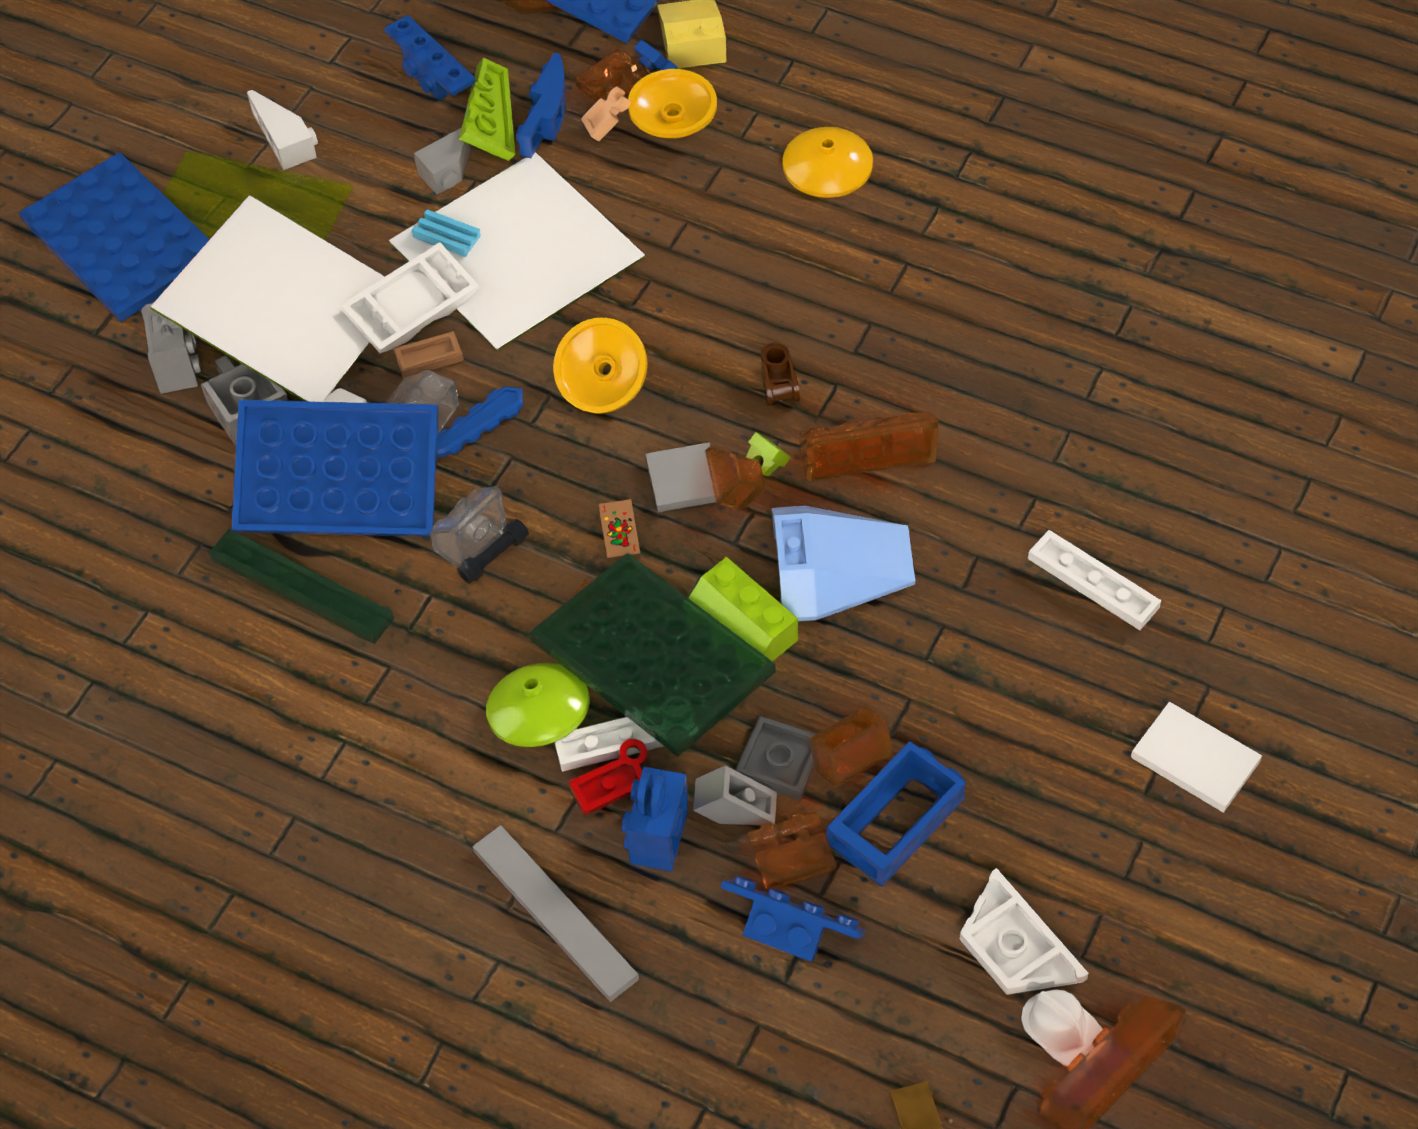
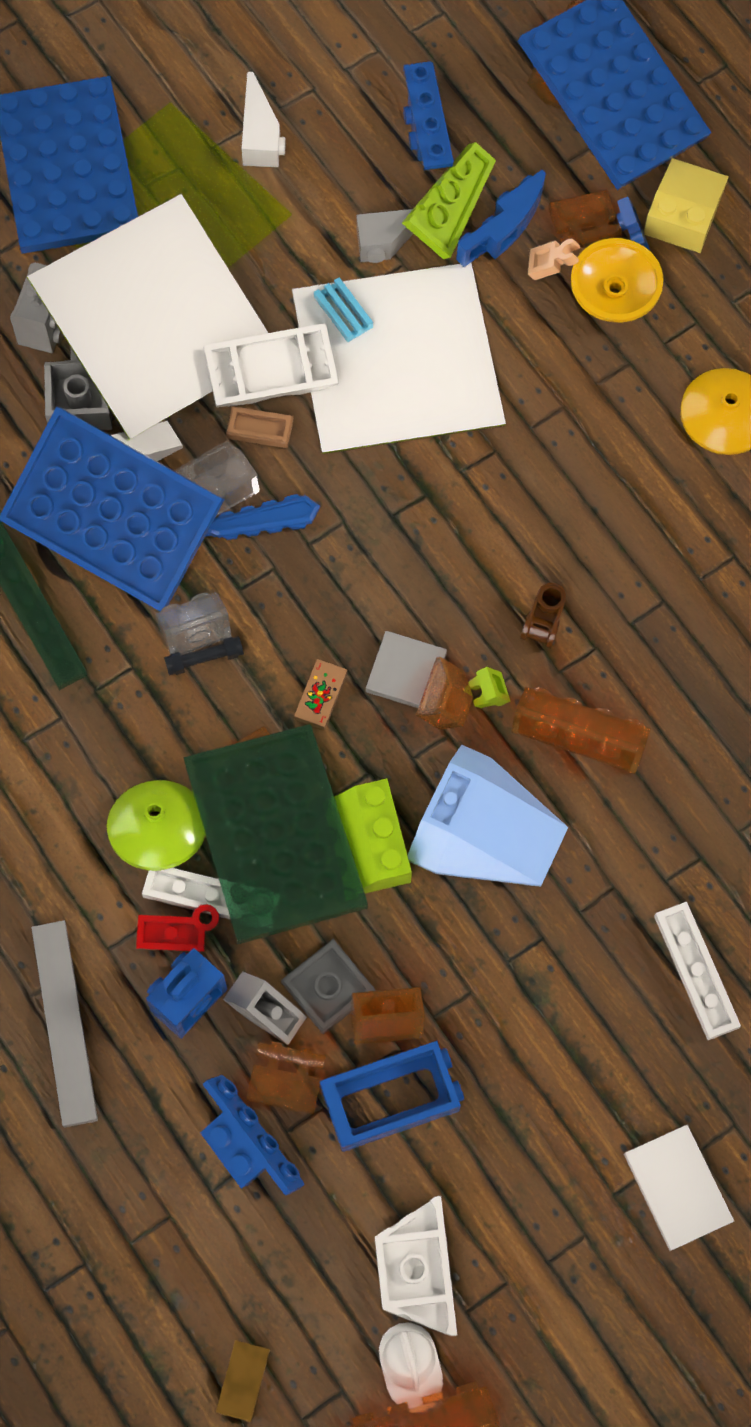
camera: 25 degrees right, 15 degrees up
yellow dish [553,318,647,414] -> none

